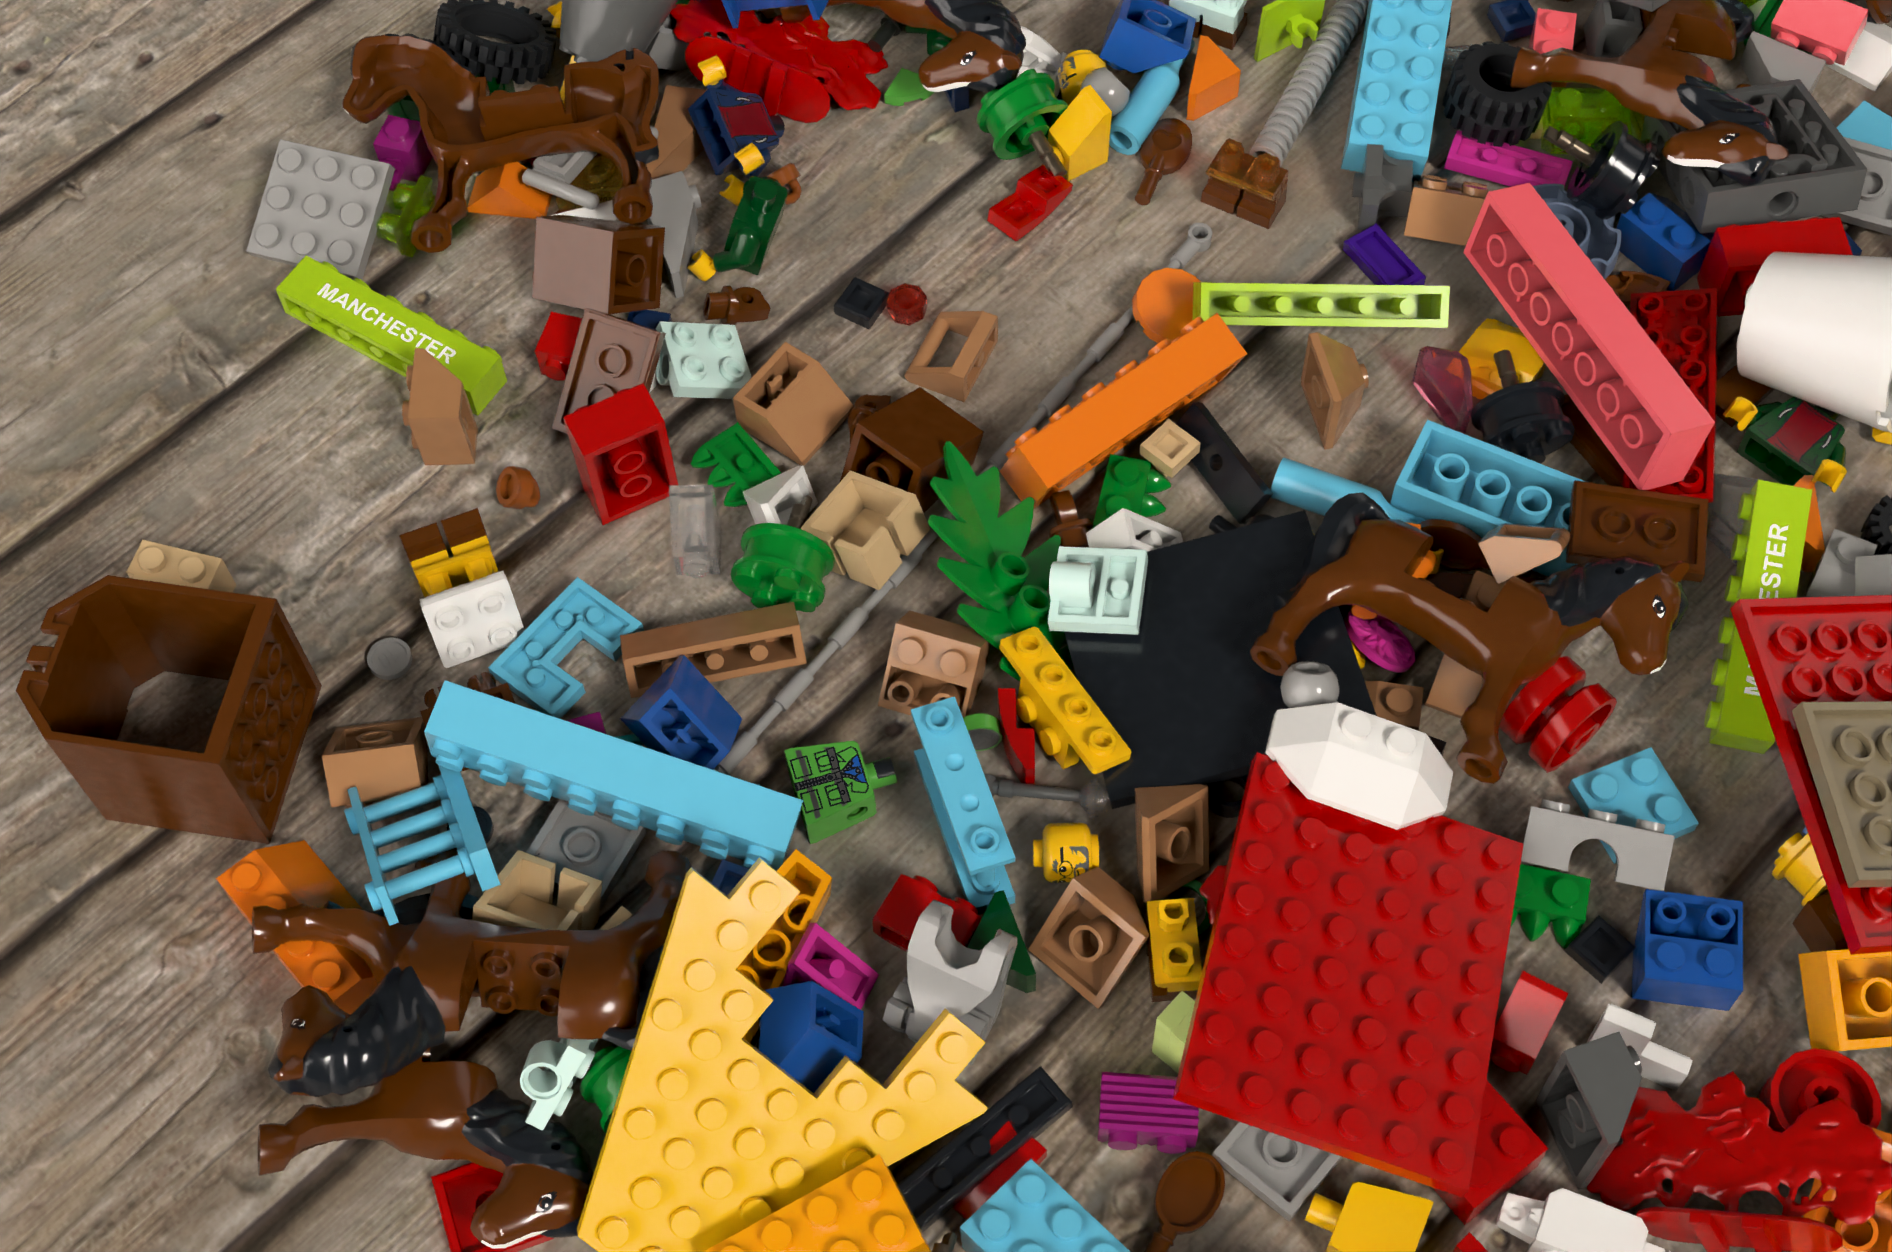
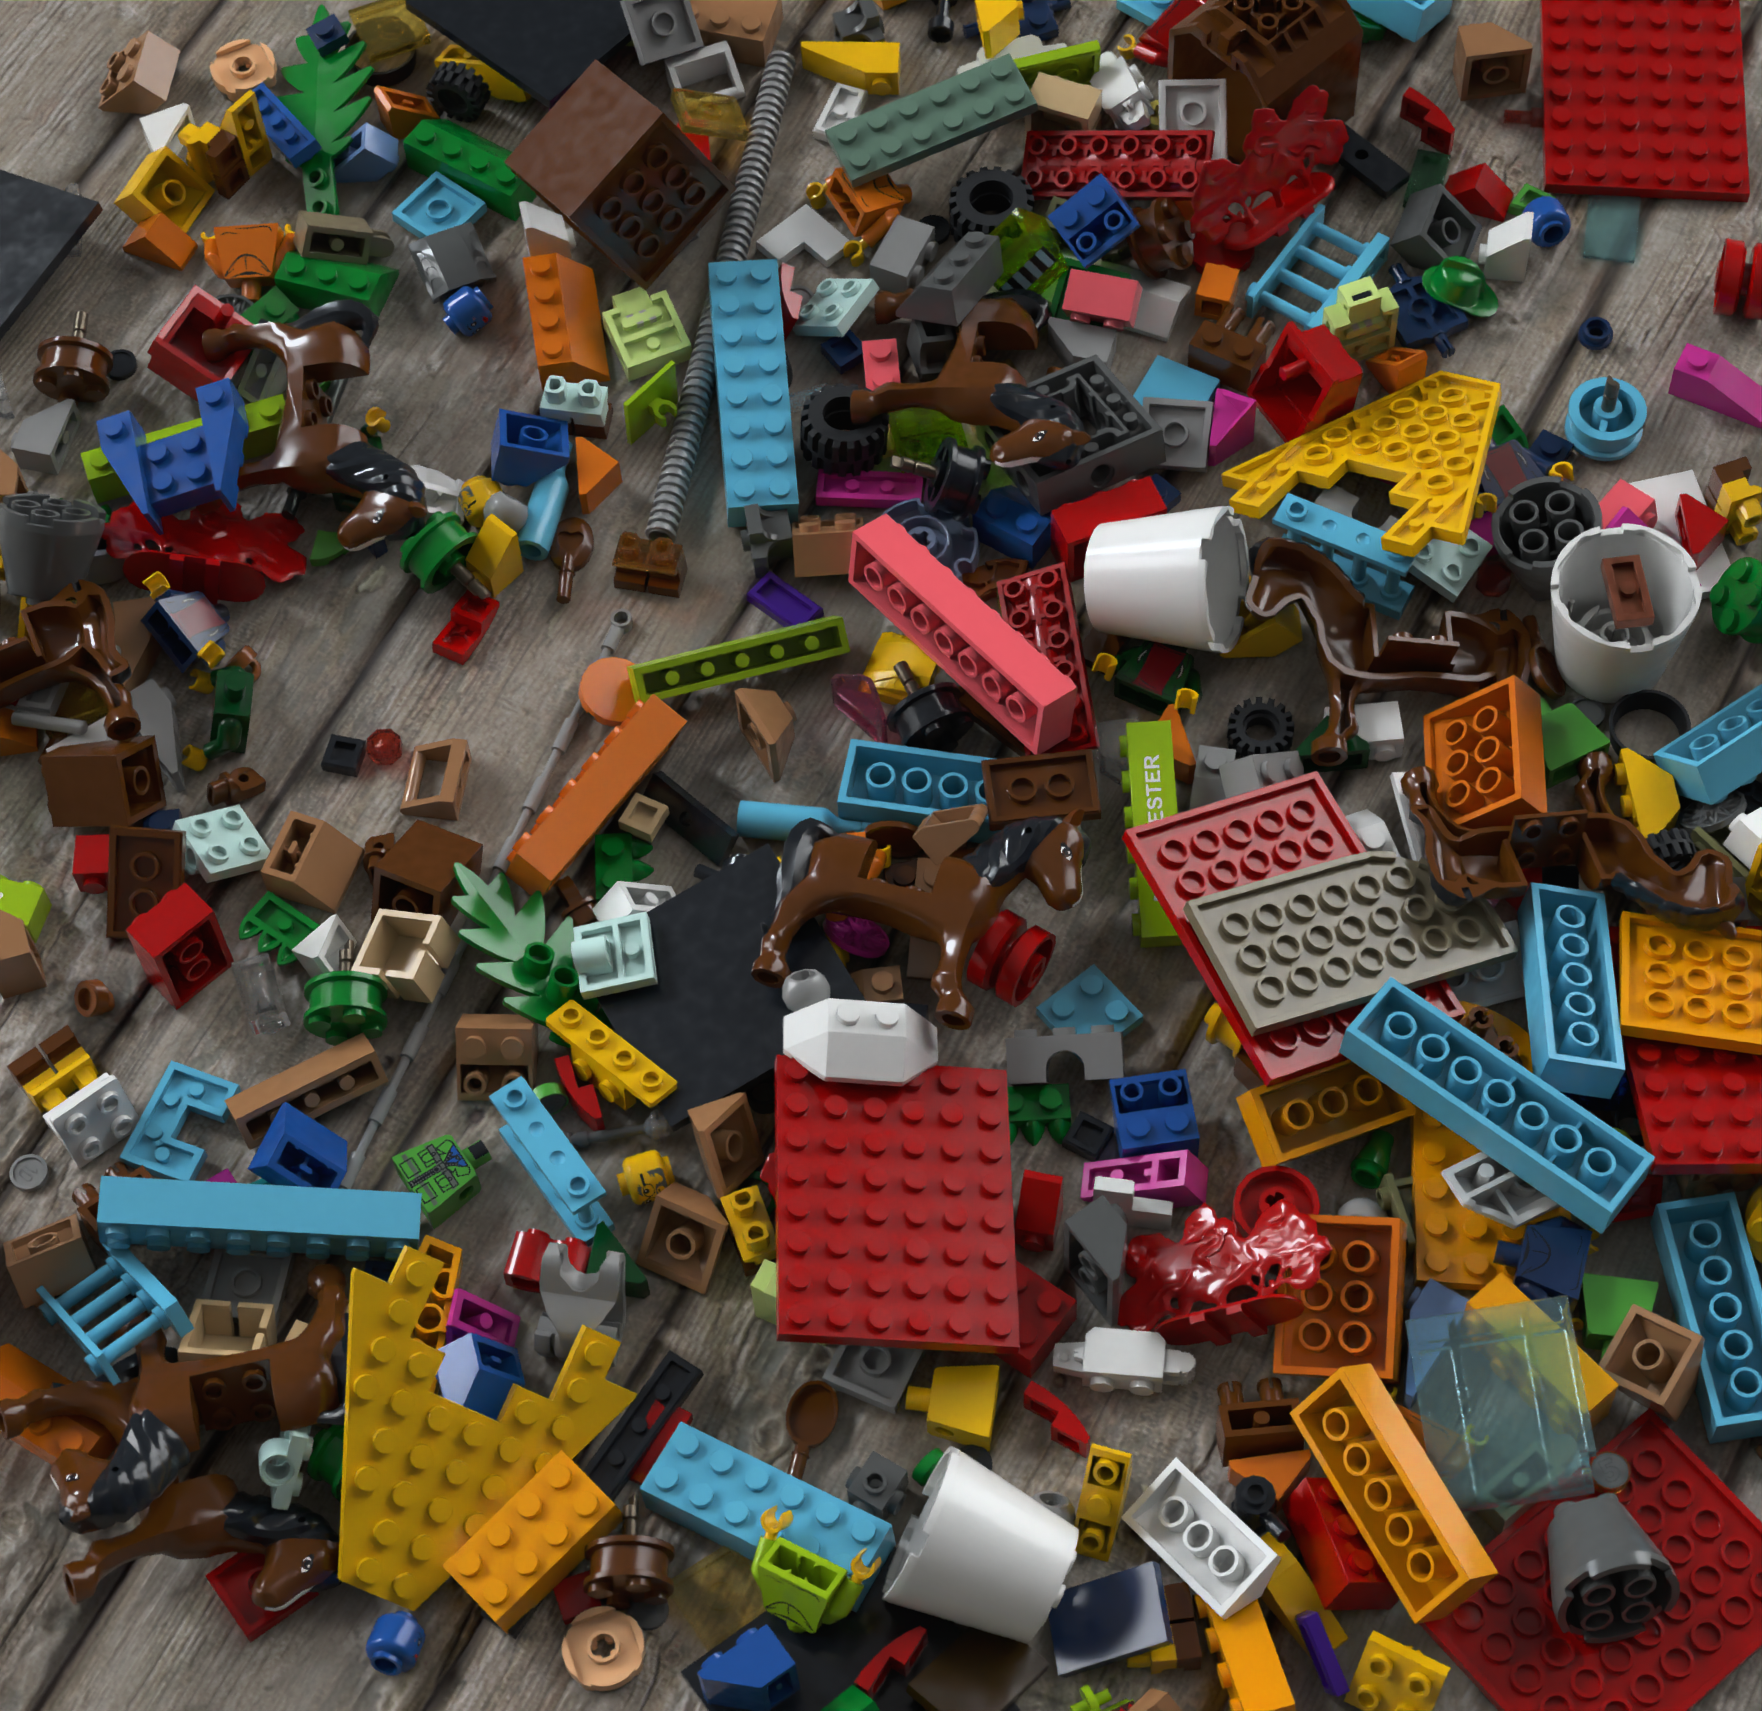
camera: 15 degrees left, 0 degrees up
magenta brick [1098,1072,1199,1154] -> none
none -> dark pink slope [1080,1149,1209,1208]

